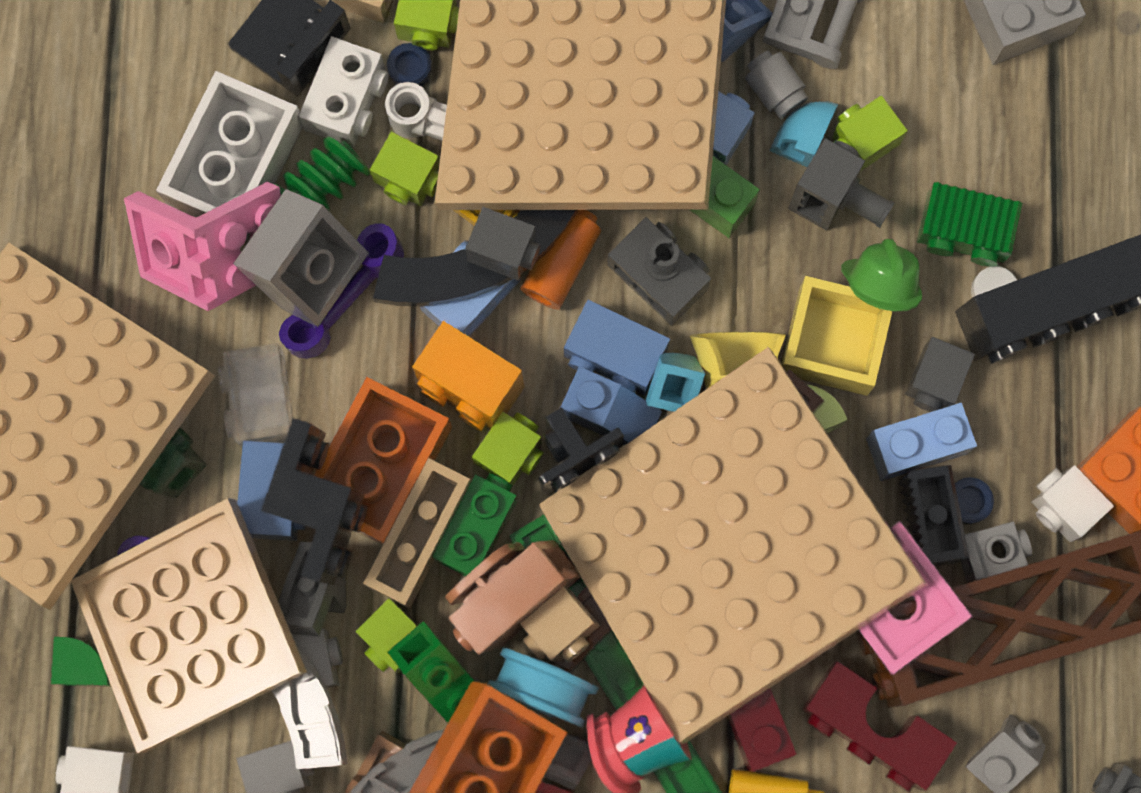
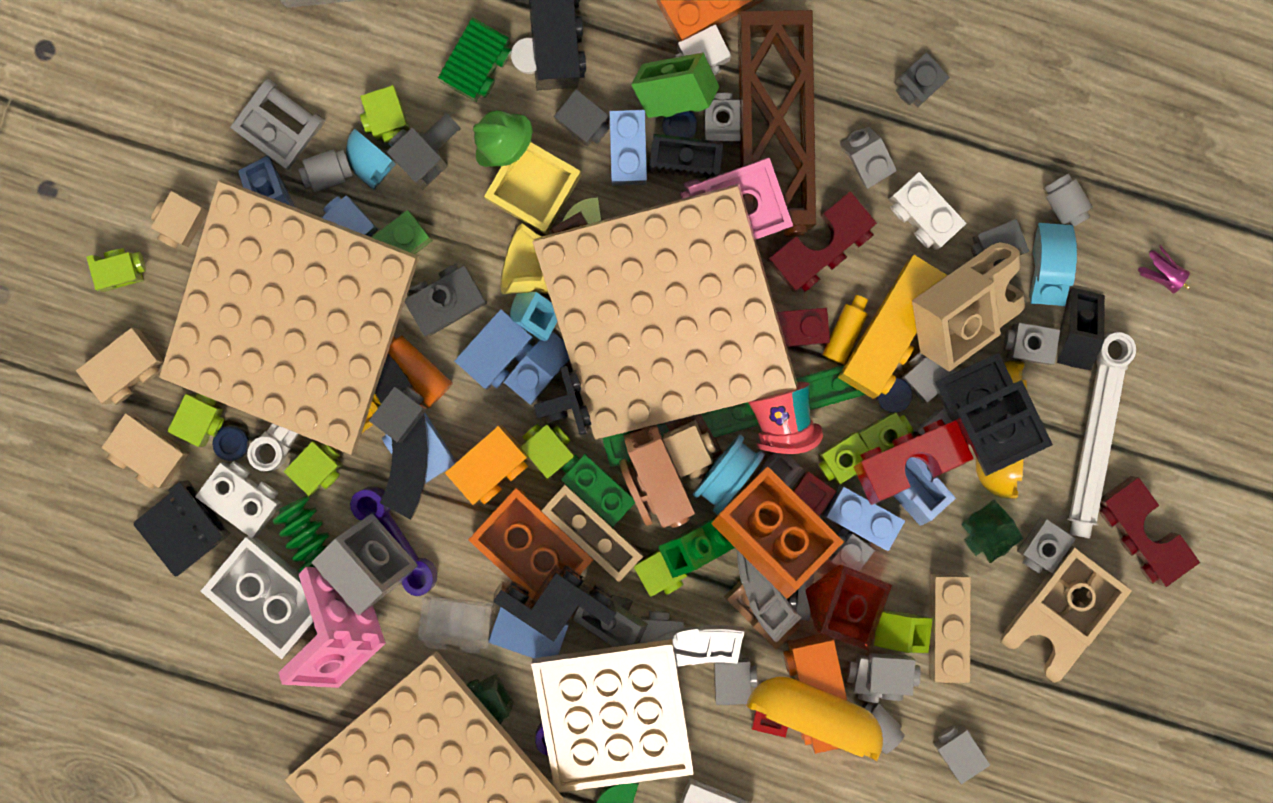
camera: 75 degrees left, 10 degrees up
none -> bright green brick [631,52,720,118]

